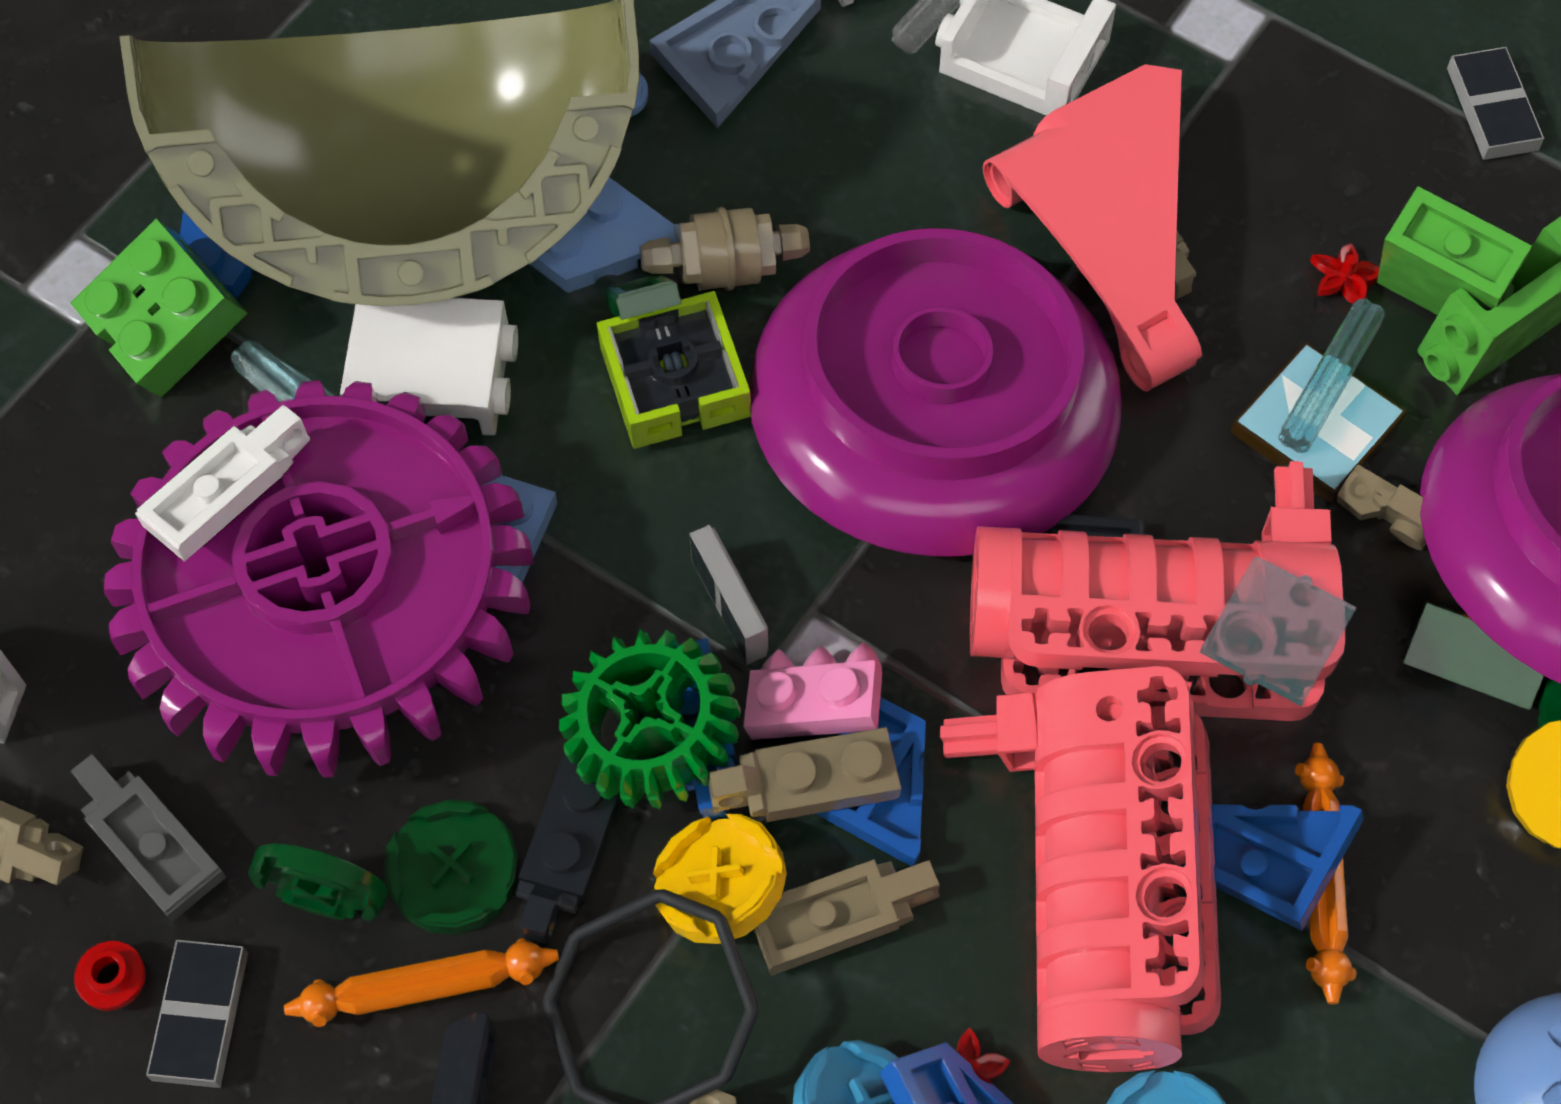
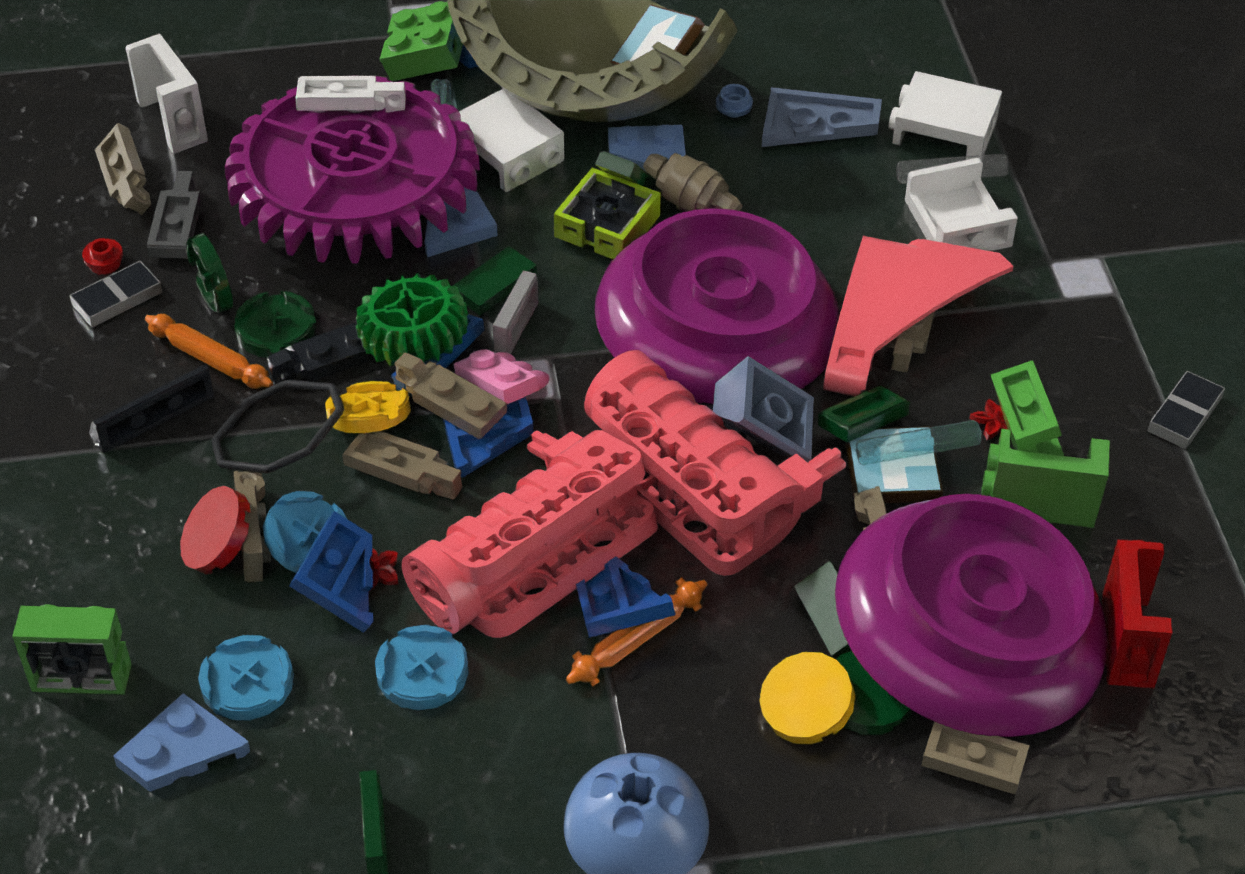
camera: 45 degrees right, 15 degrees down
clear light blue piece [1200,555,1356,706] -> none
none -> dark green tile [453,246,537,316]
none -> tile [610,4,705,66]
none -> sand blue slope [713,356,814,462]
none -> dark green tile [818,386,910,442]

